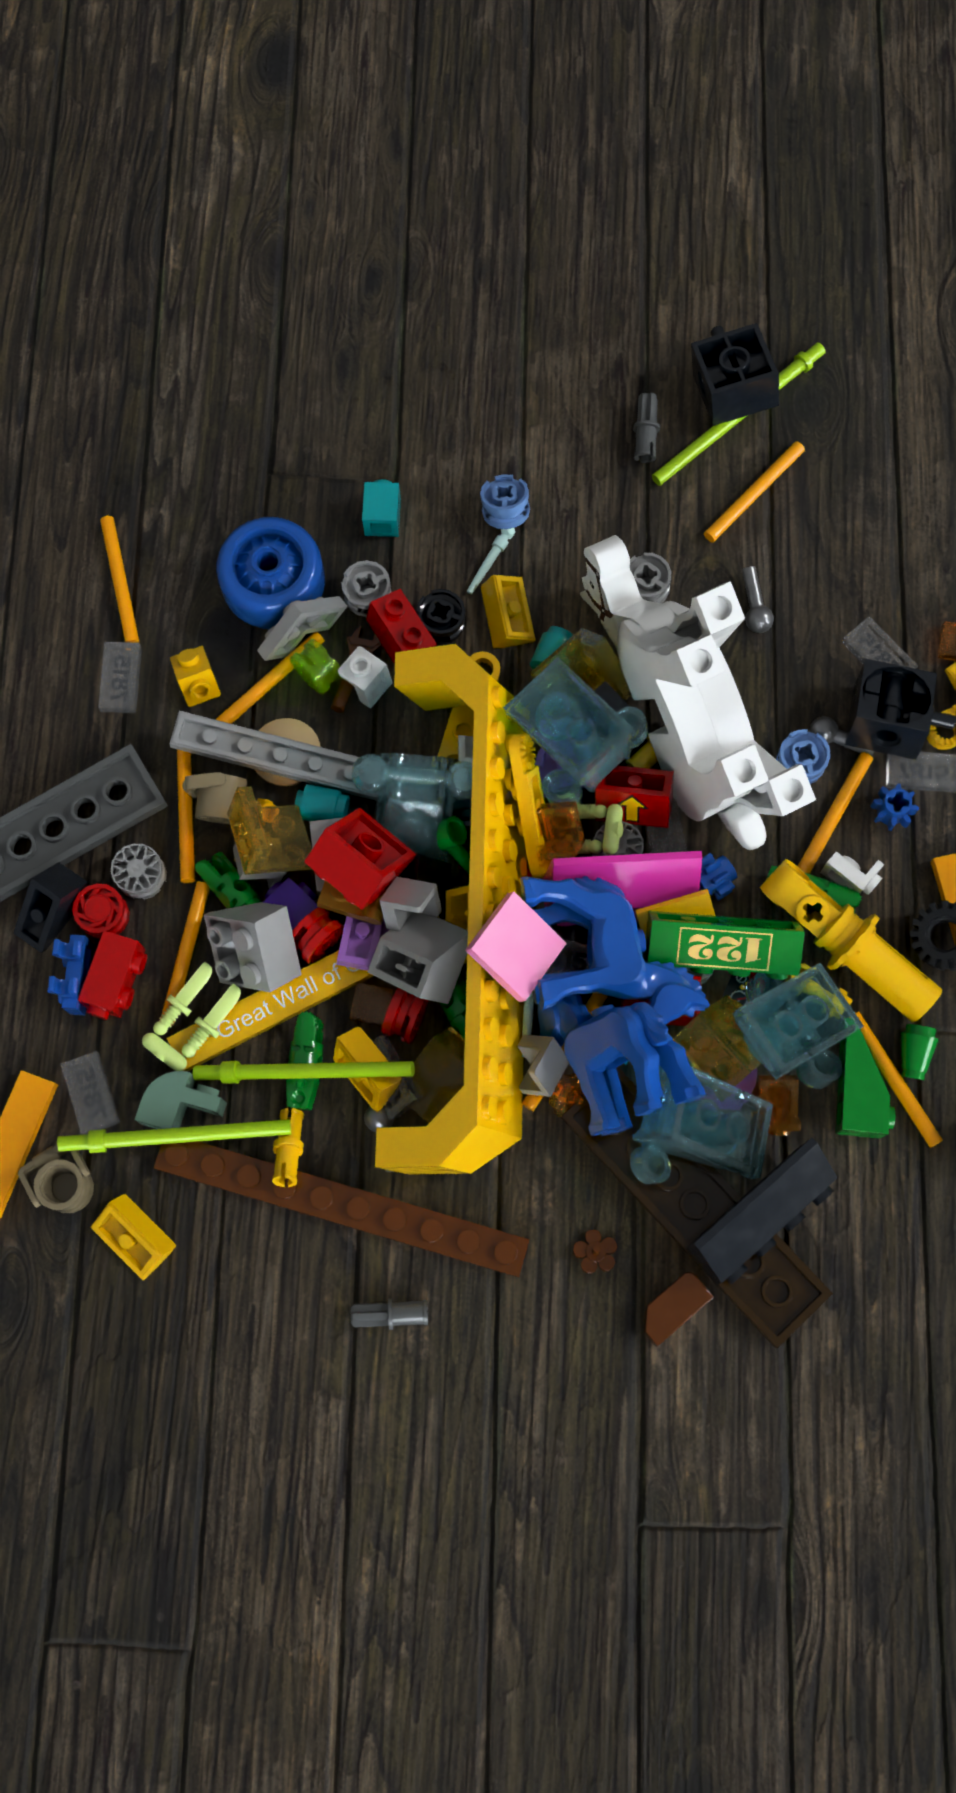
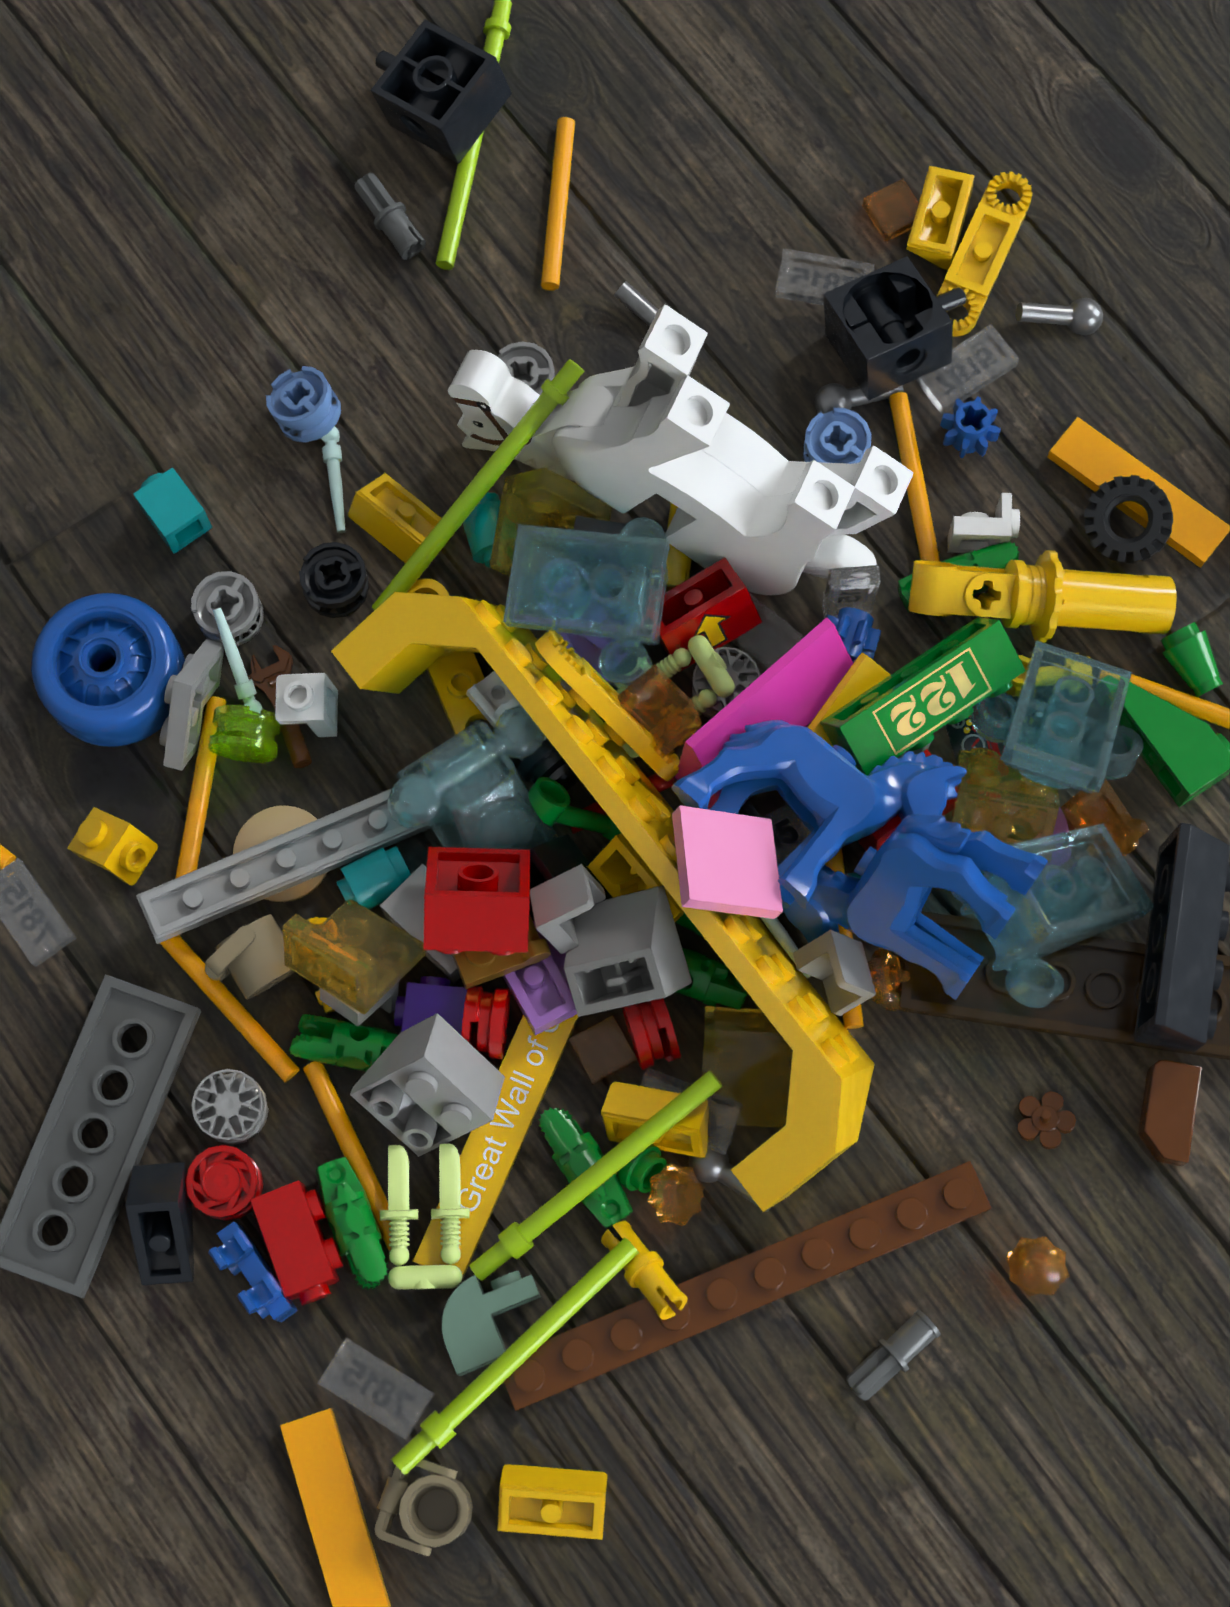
camera: 40 degrees left, 0 degrees up
red brick [366,588,437,664] -> none
none -> light aqua piece [213,608,262,720]
none -> green hinge [316,1157,388,1291]
none -> lime bar [372,359,584,611]
none -> green plate [617,1144,667,1193]
none -> clear orange piece [647,1162,704,1227]
none -> clear tile [822,565,881,618]
none -> clear orange piece [1006,1236,1070,1296]

